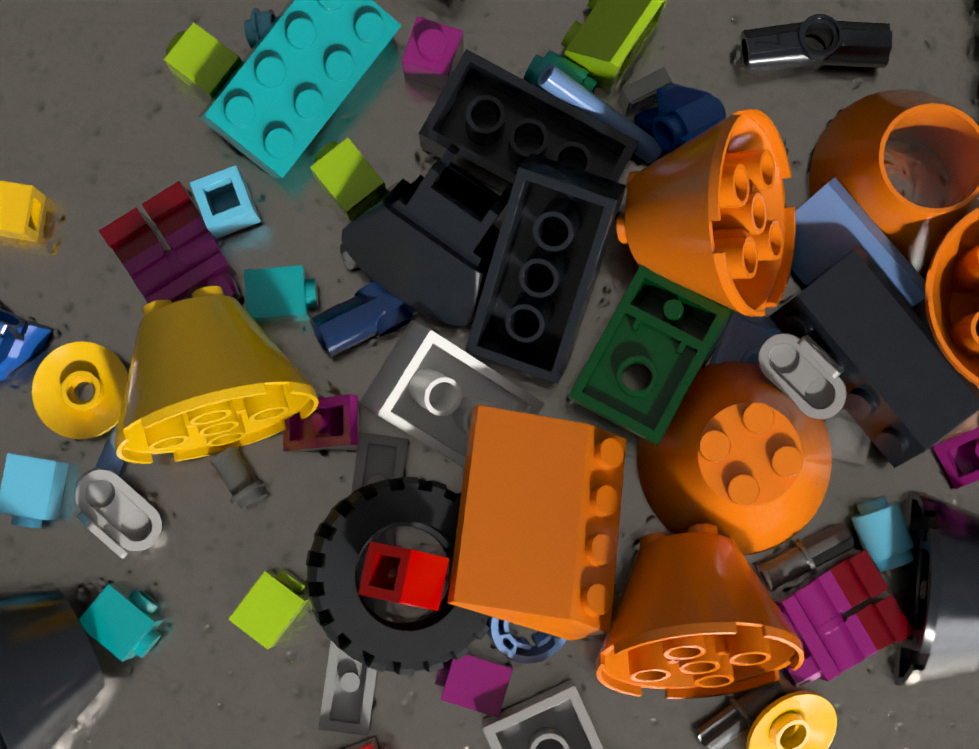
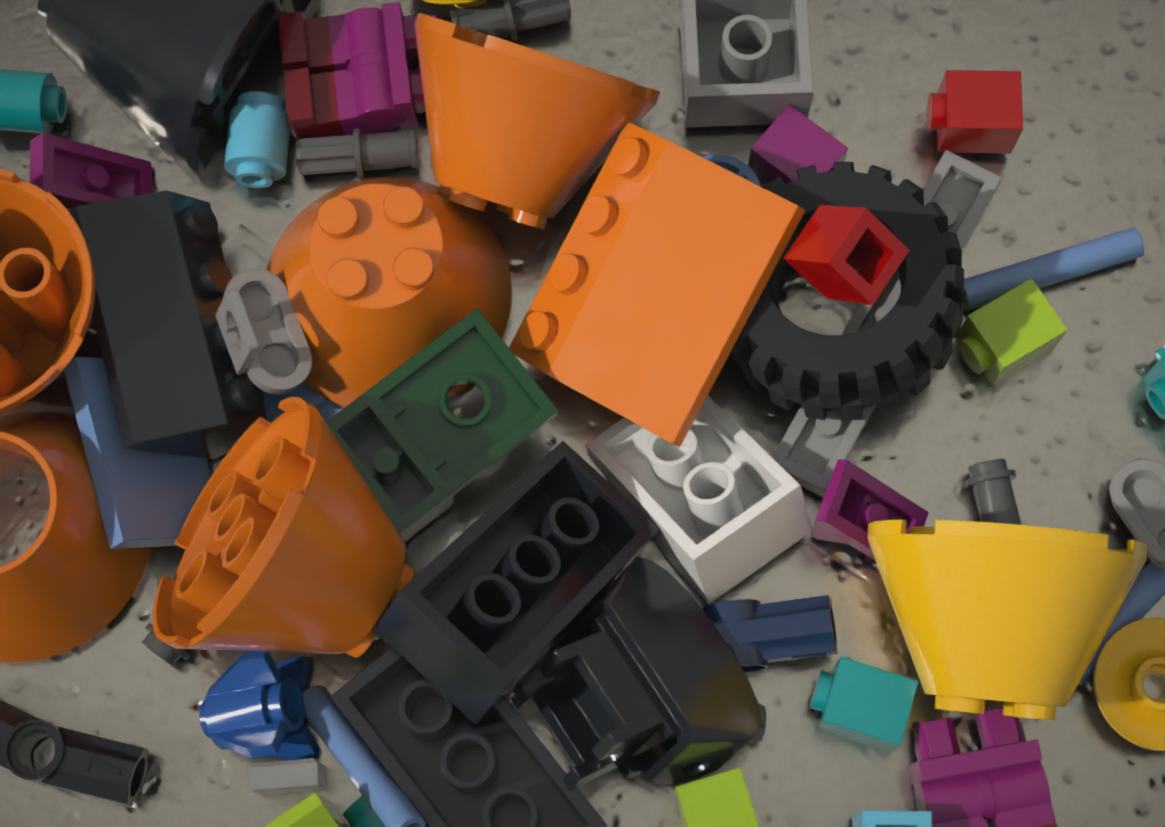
camera: 150 degrees left, 10 degrees down
none -> medium blue piece [963,227,1144,311]

